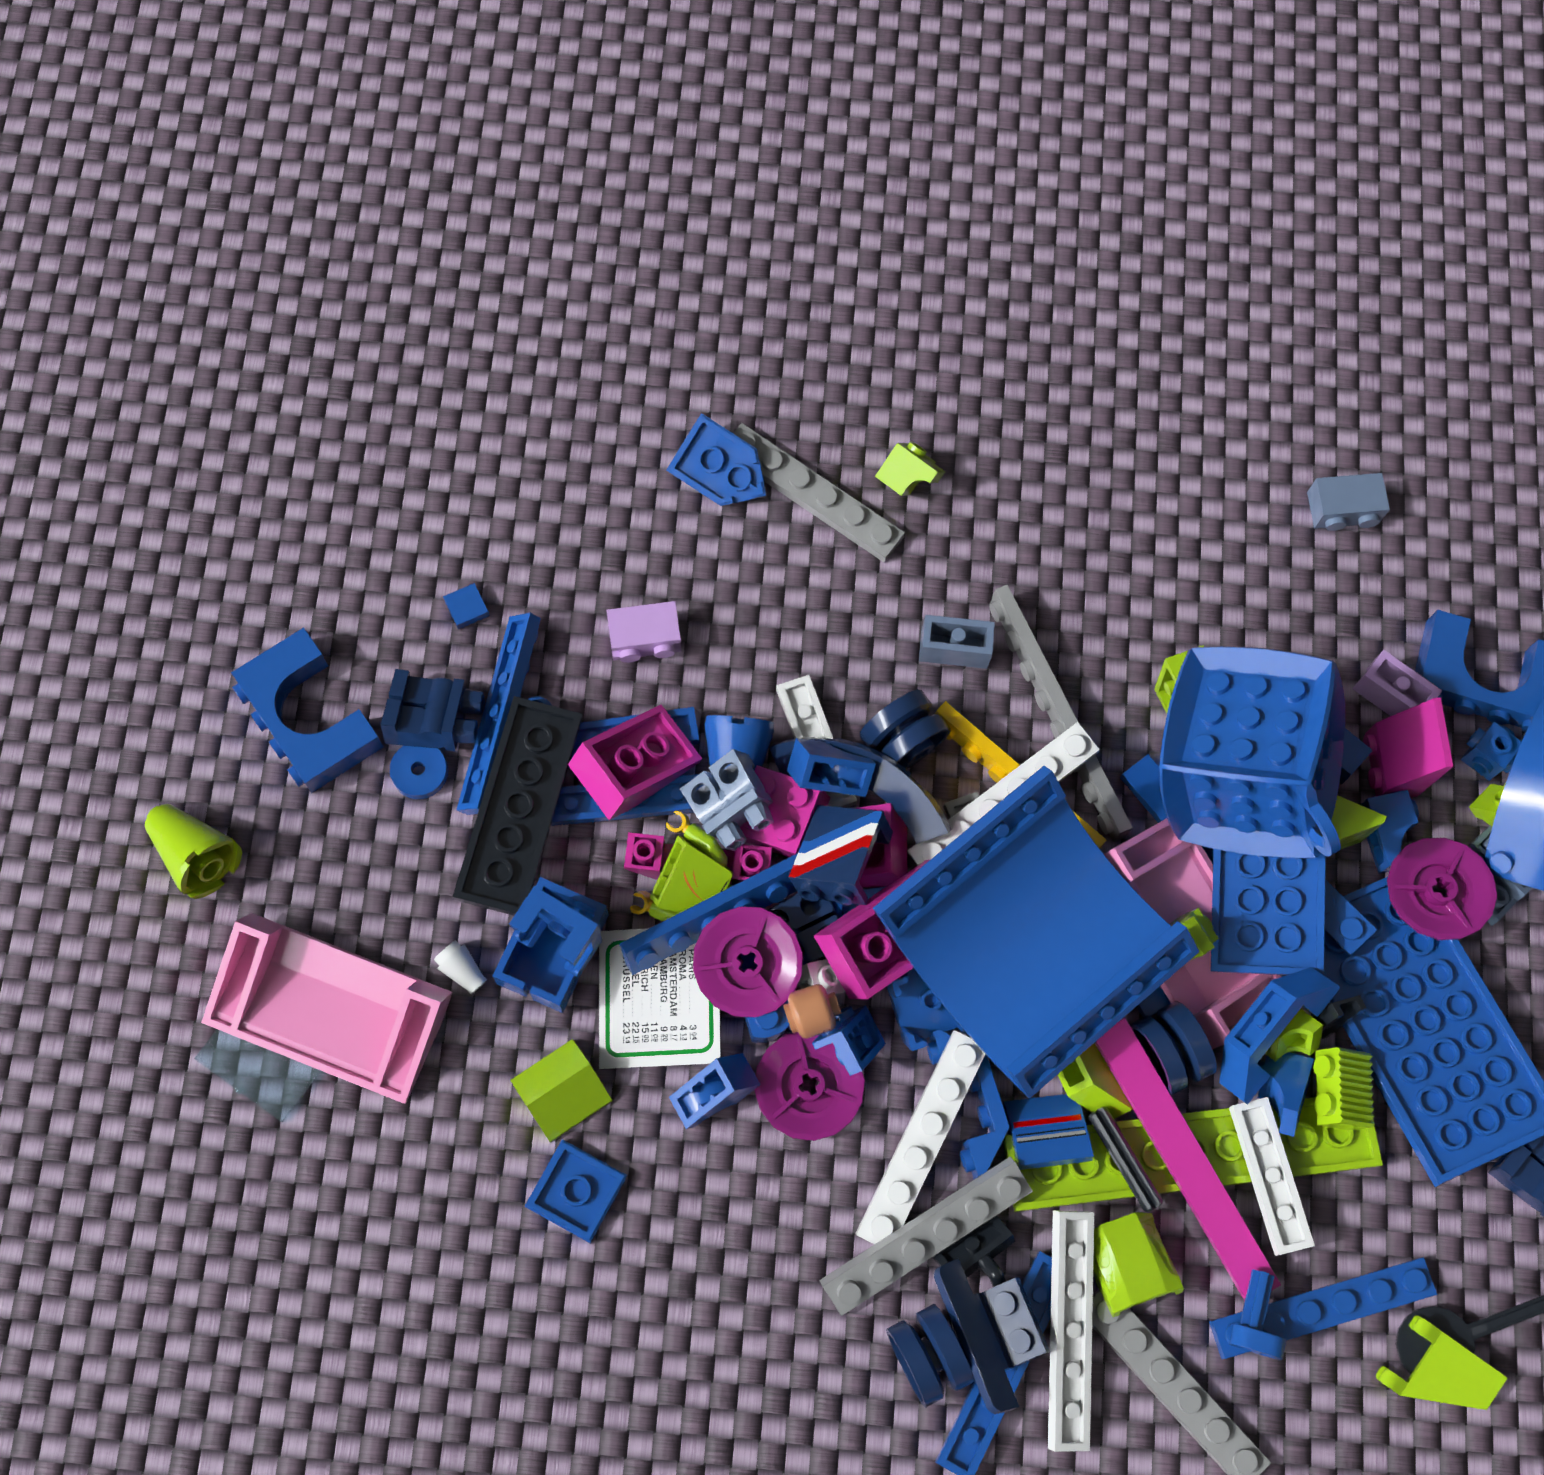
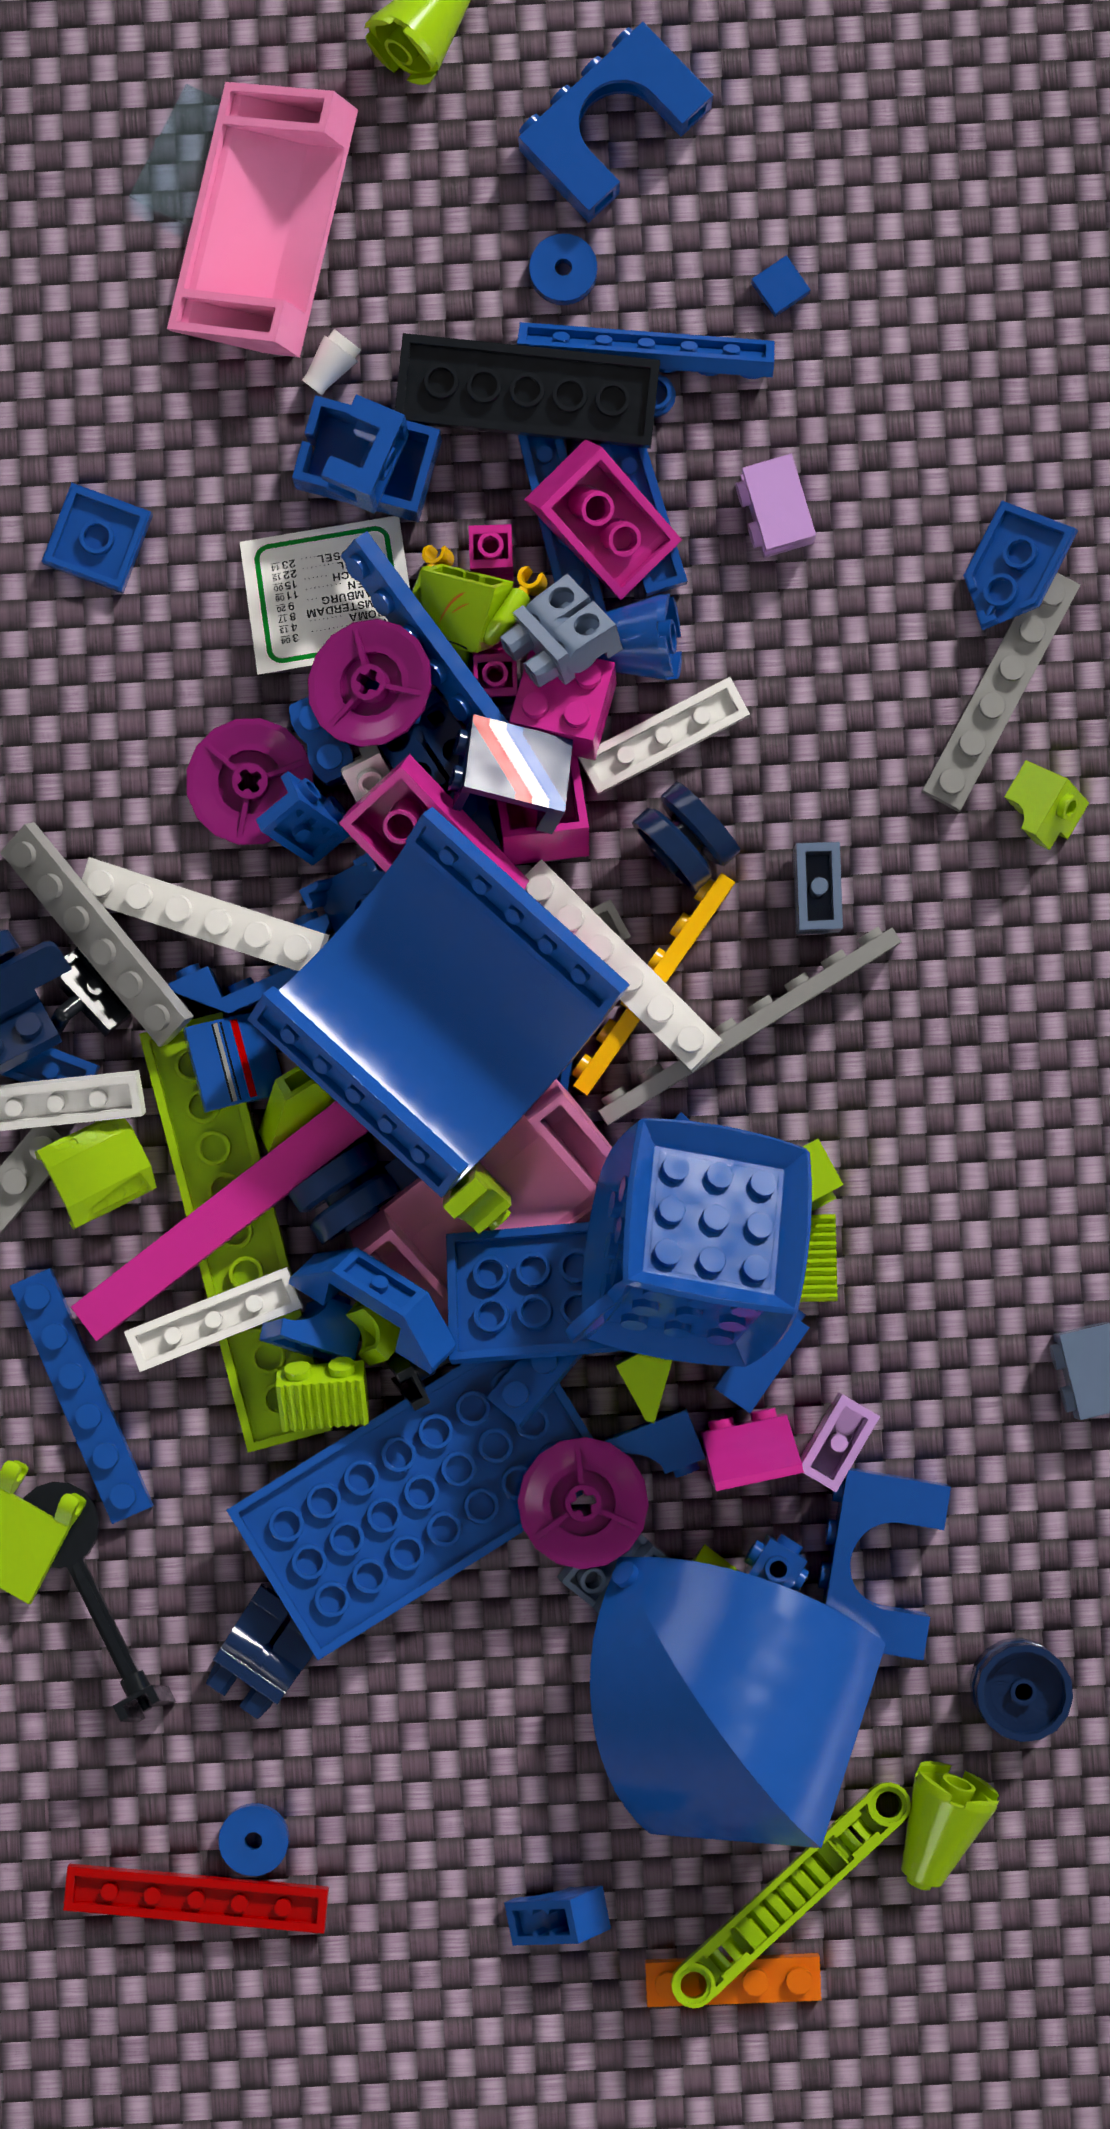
camera: 90 degrees right, 15 degrees up
dark blue hips [381,669,485,751] -> none
lime slope [510,1039,612,1143] -> none
blue arch [669,1053,761,1129] -> none
dark blue tile [769,737,952,844] -> none
nougat head [783,984,841,1039] -> none
blue arch [787,738,876,797] -> none
black axle [1089,1107,1163,1212] -> none
blue piece [1229,1269,1287,1360] -> none

